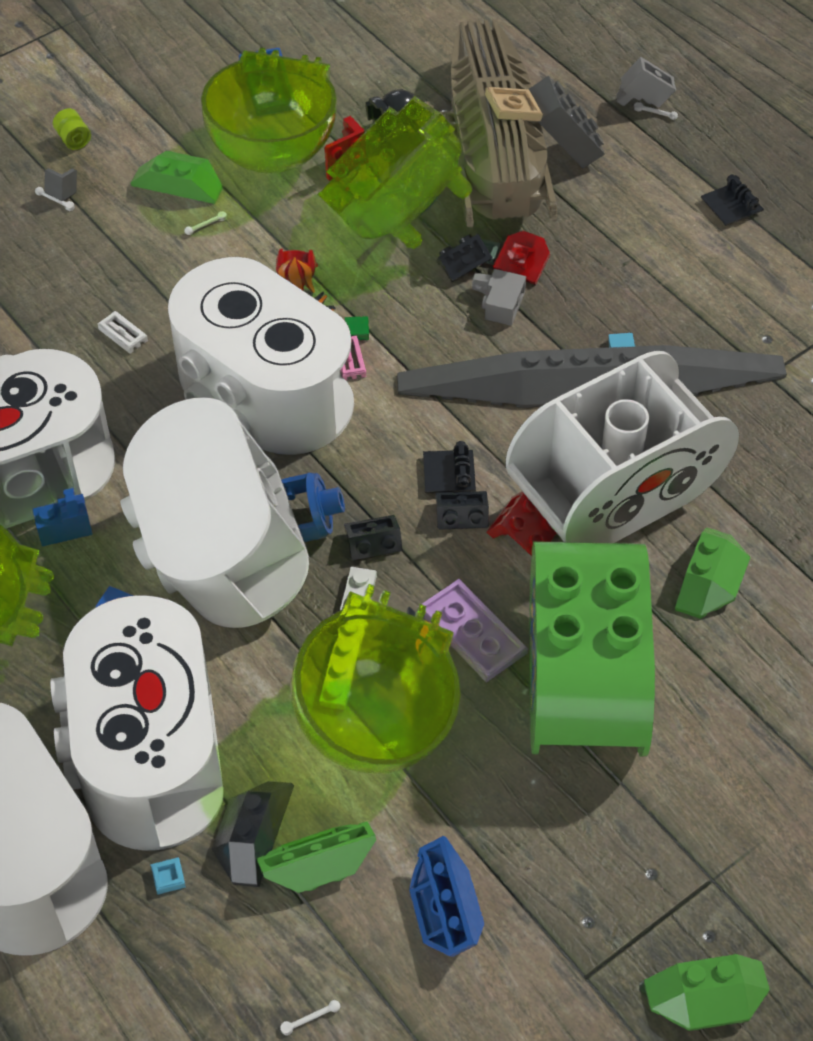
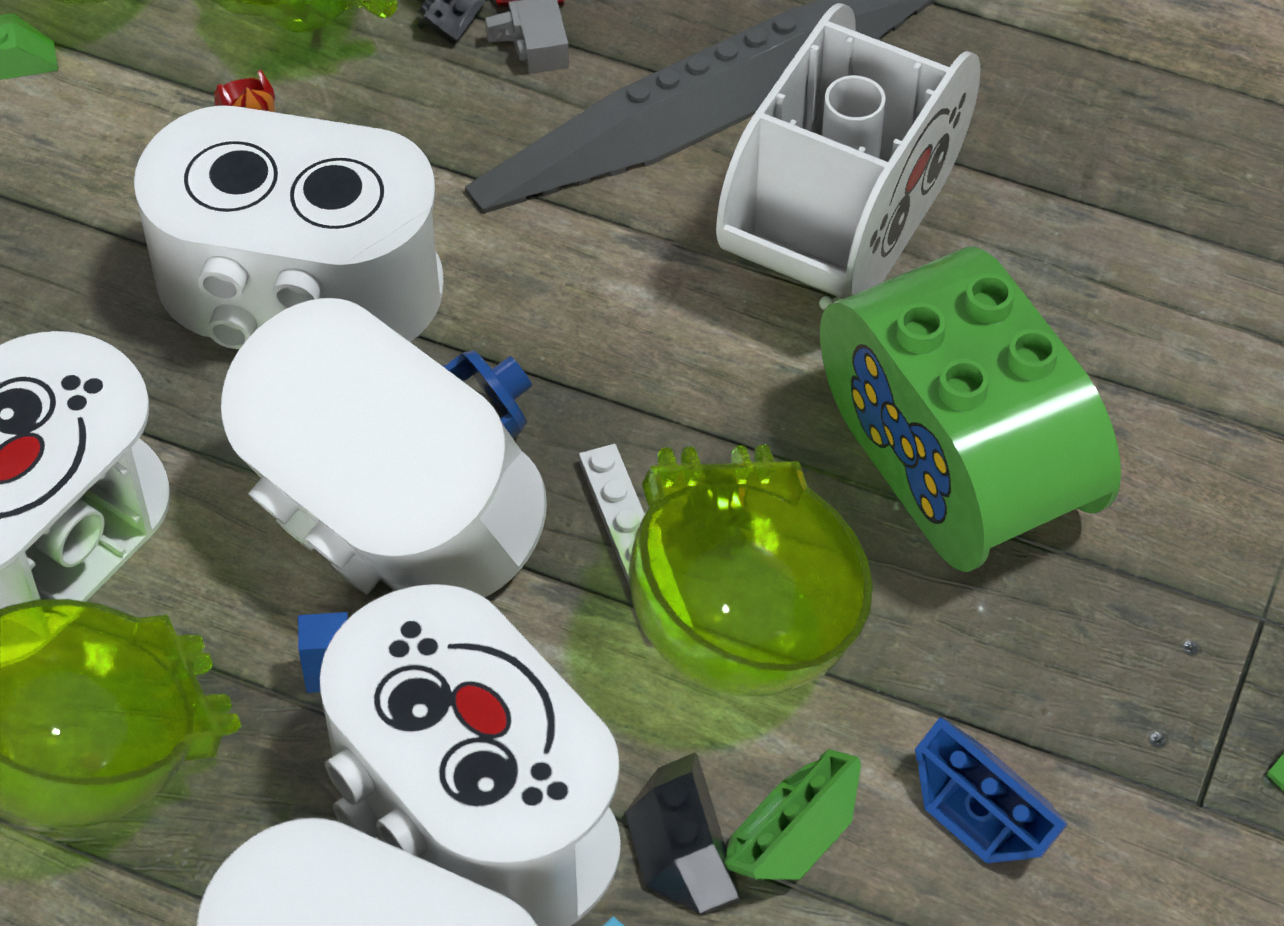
camera: 30 degrees left, 0 degrees up
blue hinge [32,488,93,547] -> none
white tile [98,311,148,354] -> none
hinge [185,211,227,235] -> none
black bracket [344,515,403,560] -> none
lavender tile [418,579,528,682] -> none
black hinge [423,441,476,493] -> none
black bracket [436,491,489,530] -> none
red bracket [486,491,556,556] -> none
medium azure tile [608,333,635,348] -> none
bright green wedge [675,527,750,618] -> none

